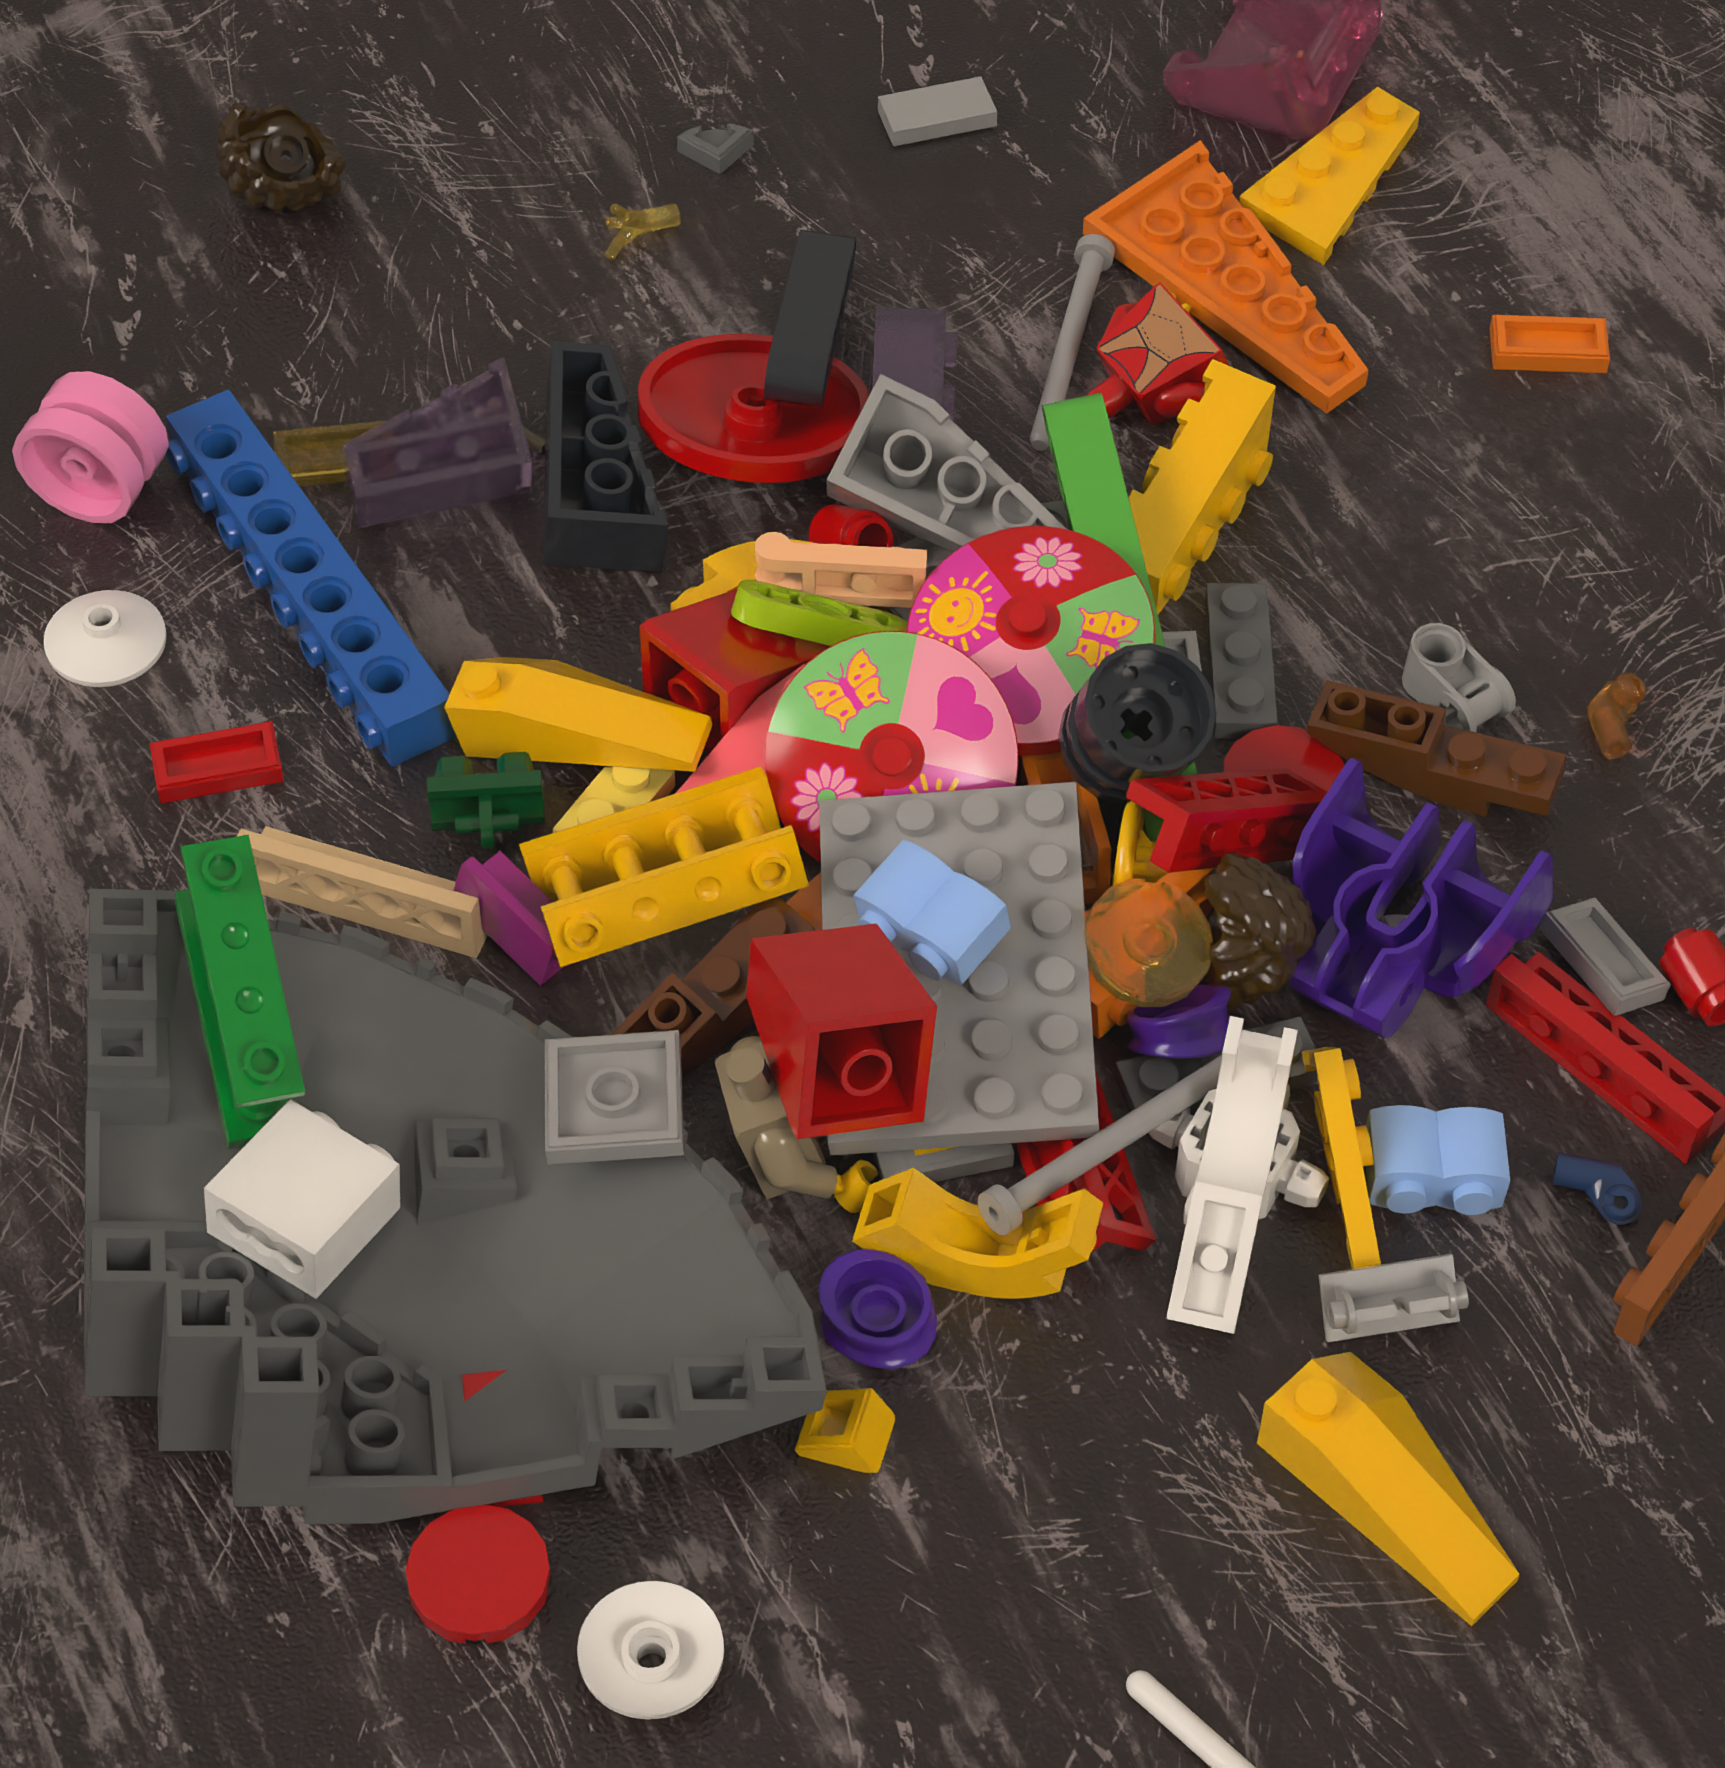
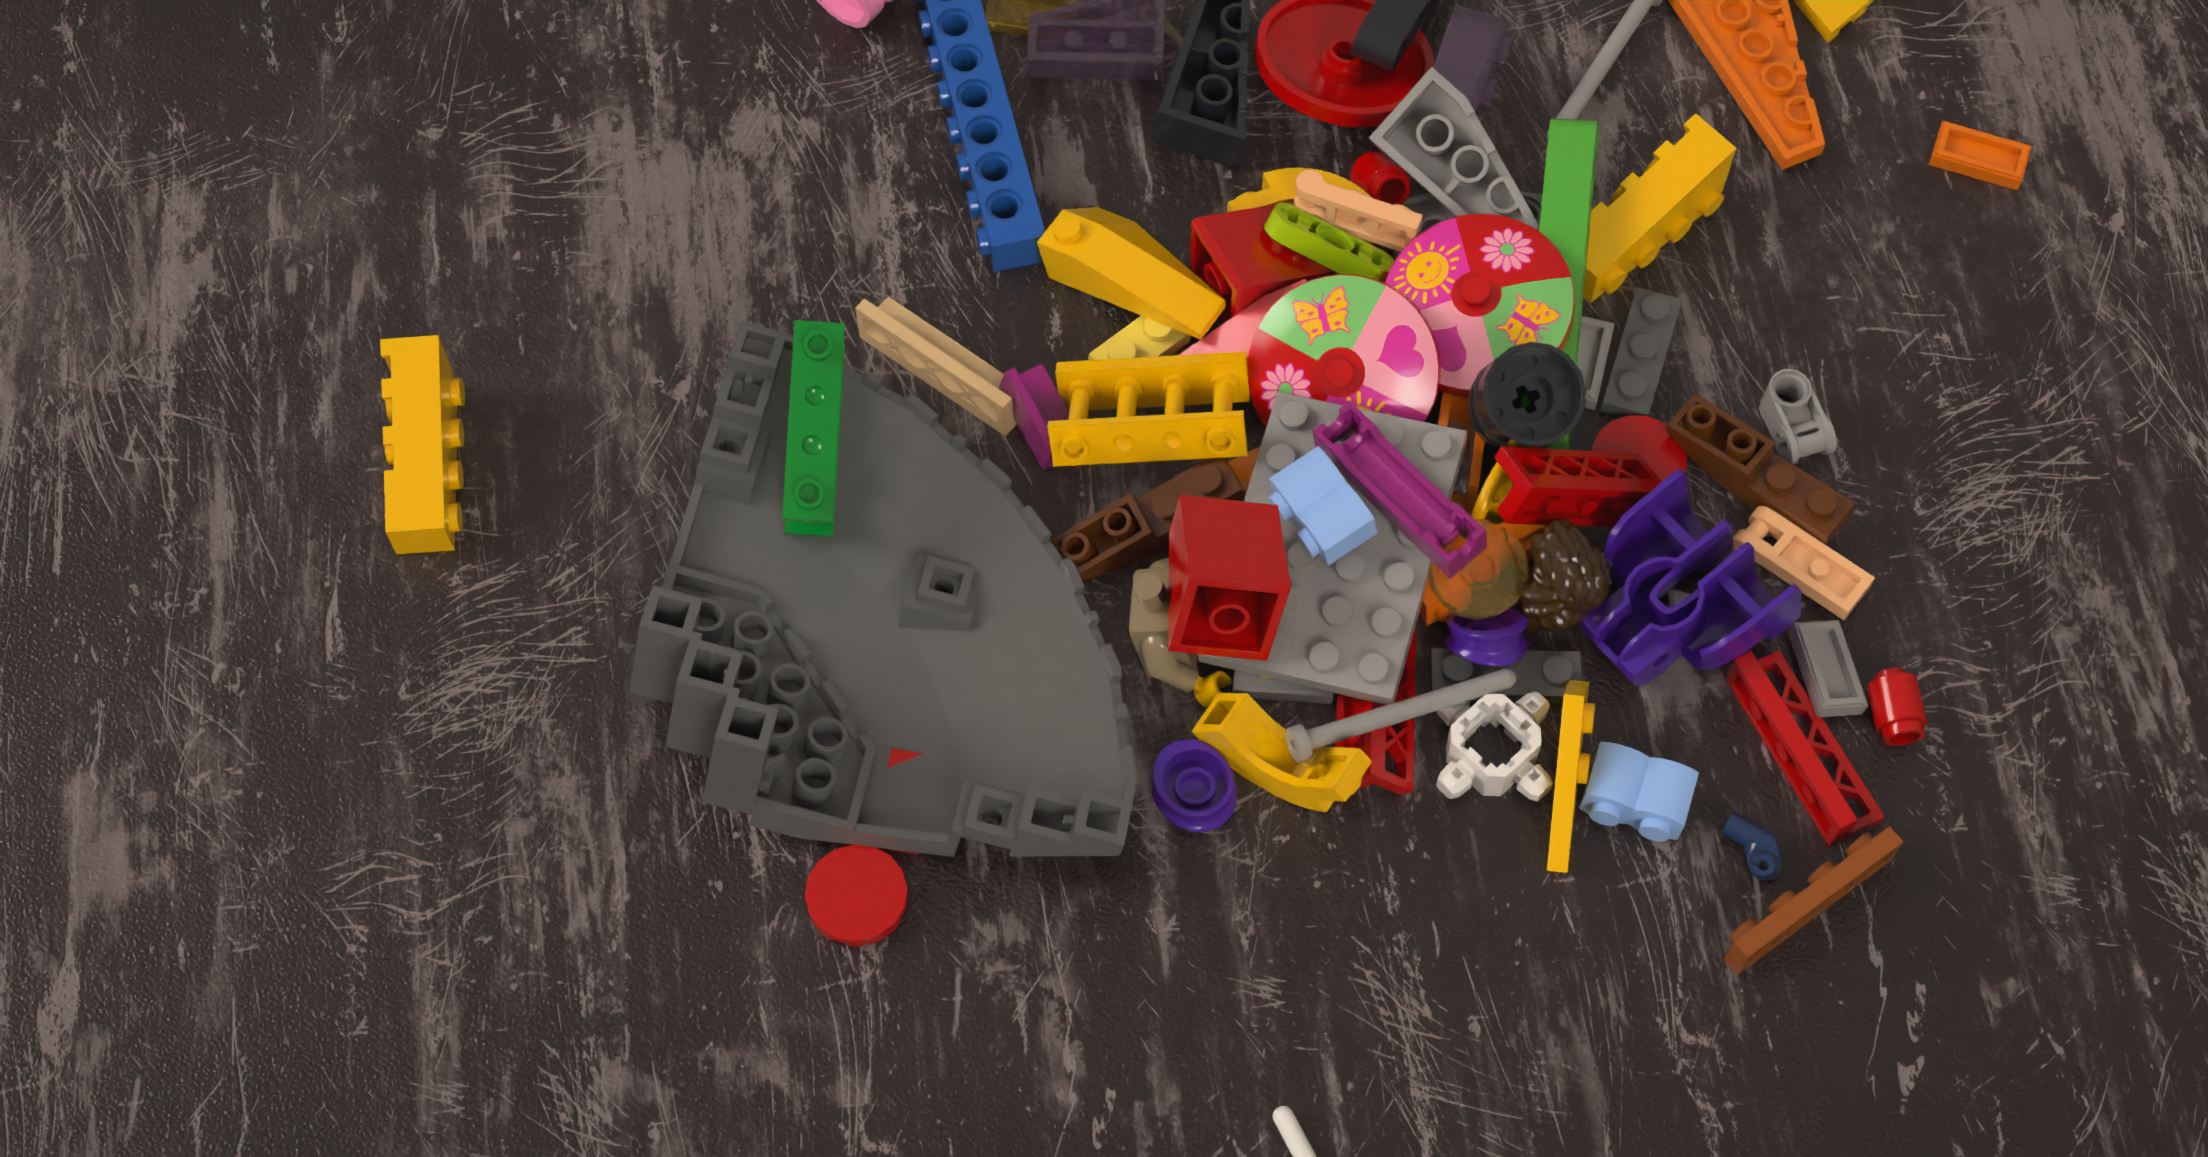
camera: 20 degrees right, 10 degrees up
white dish [44,590,166,687] -> none
red tile [149,721,284,804] -> none
white piece [204,1099,400,1299] -> none
dark green hips [427,752,545,851] -> none
light grey tile [545,1030,684,1165] -> none
white dish [577,1581,724,1719] -> none
yellow slope [795,1388,895,1473] -> none
torso [1086,282,1229,424] -> none
white piece [1166,1016,1298,1334] -> none
yellow wedge [1257,1352,1520,1626] -> none
light grey hinge [1318,1254,1469,1342] -> none
clear orange arm [1587,673,1646,759] -> none
none -> magenta piece [1312,401,1487,579]
none -> light nougat plate [1732,506,1875,620]

